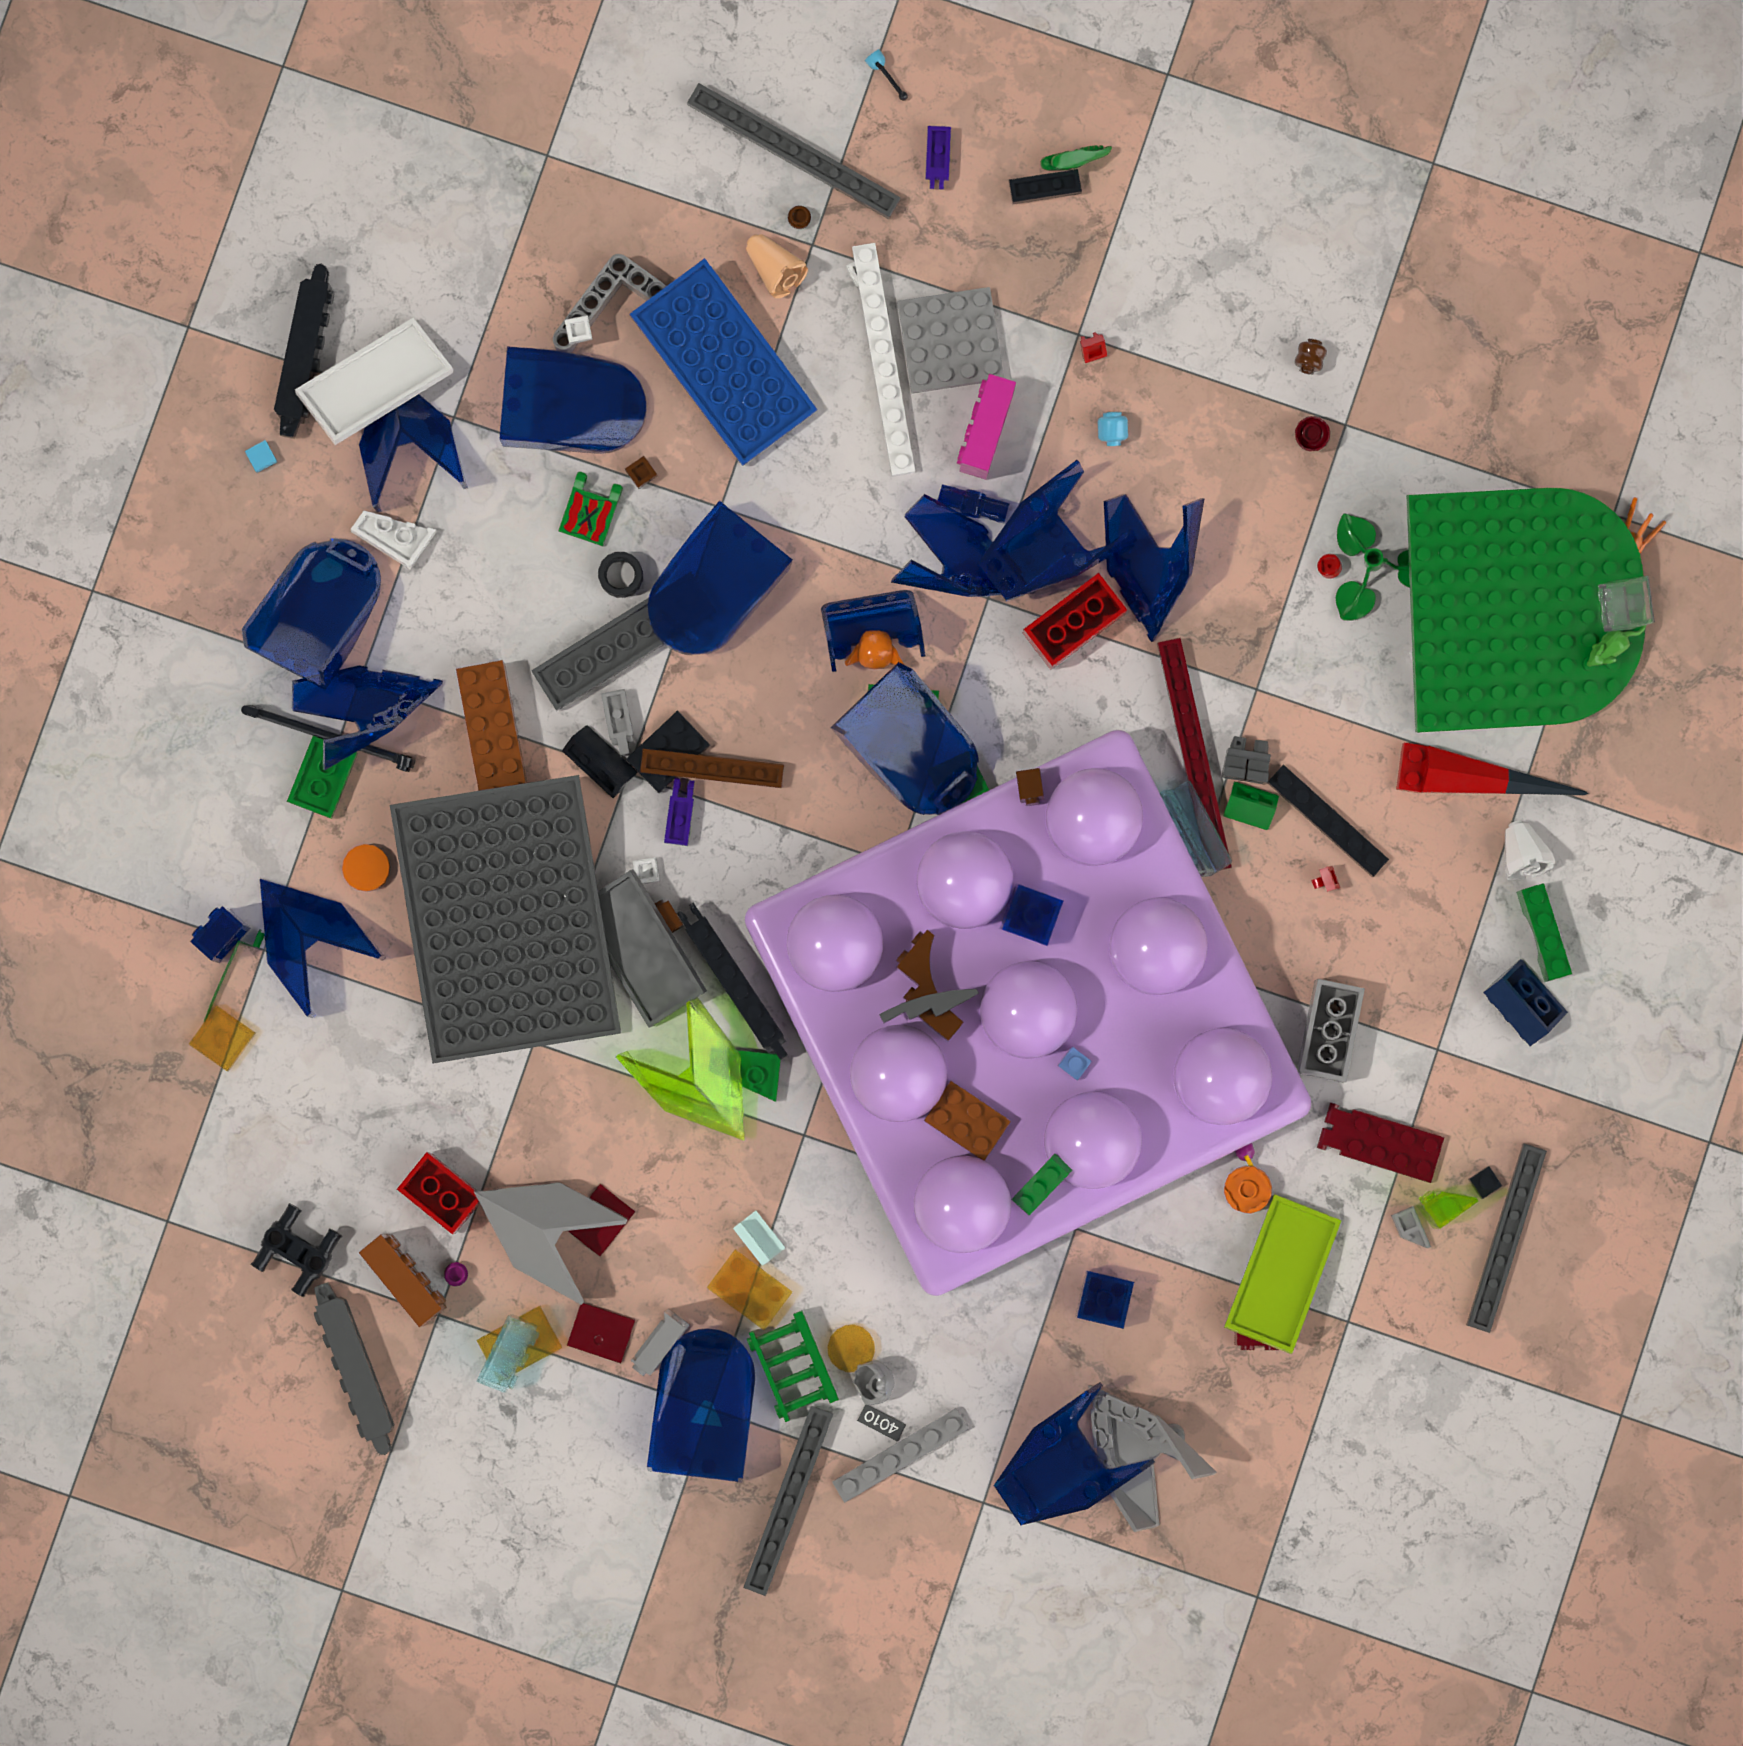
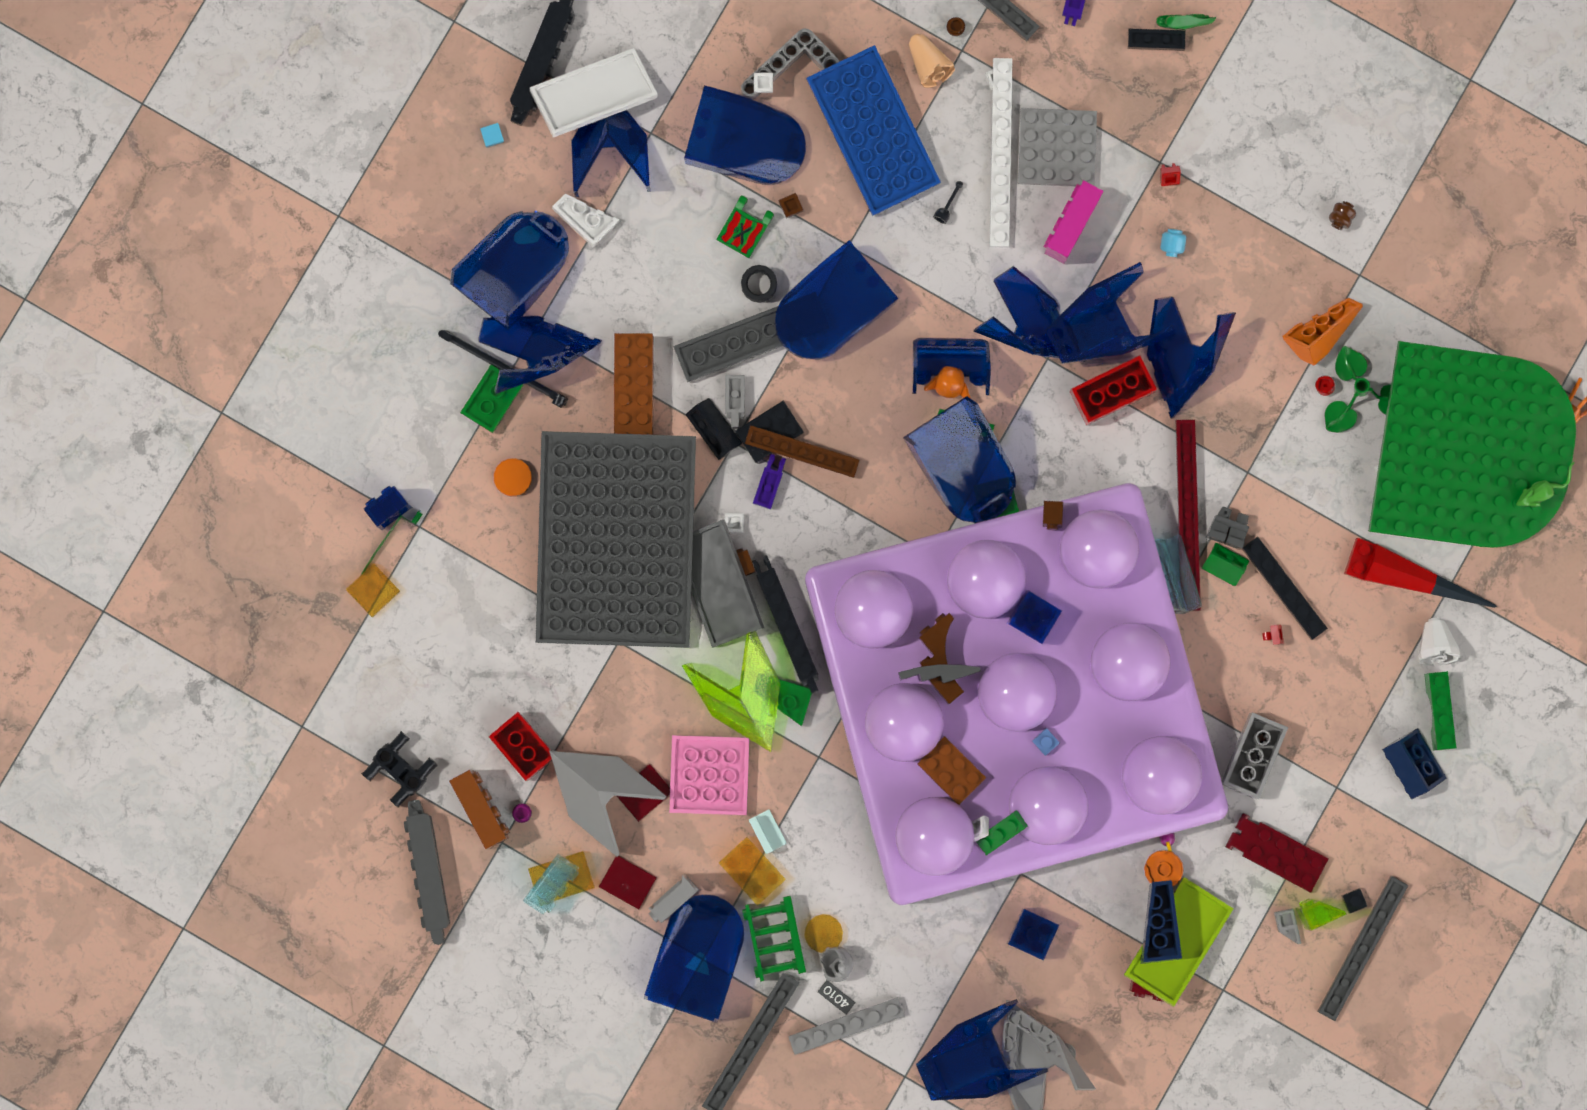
camera: 15 degrees right, 0 degrees up
clear blue windscreen [260,879,386,1018] -> none
clear blue piece [936,484,1010,524] -> none
dark red hair [1295,416,1331,452] -> none
clear slope [1598,576,1655,632] -> none
none -> bright pink plate [669,735,749,815]
none -> black hinge [933,181,963,224]
none -> white tile [972,816,989,841]
none -> dark blue wedge [1140,880,1182,964]
none -> orange wedge [1282,298,1363,366]

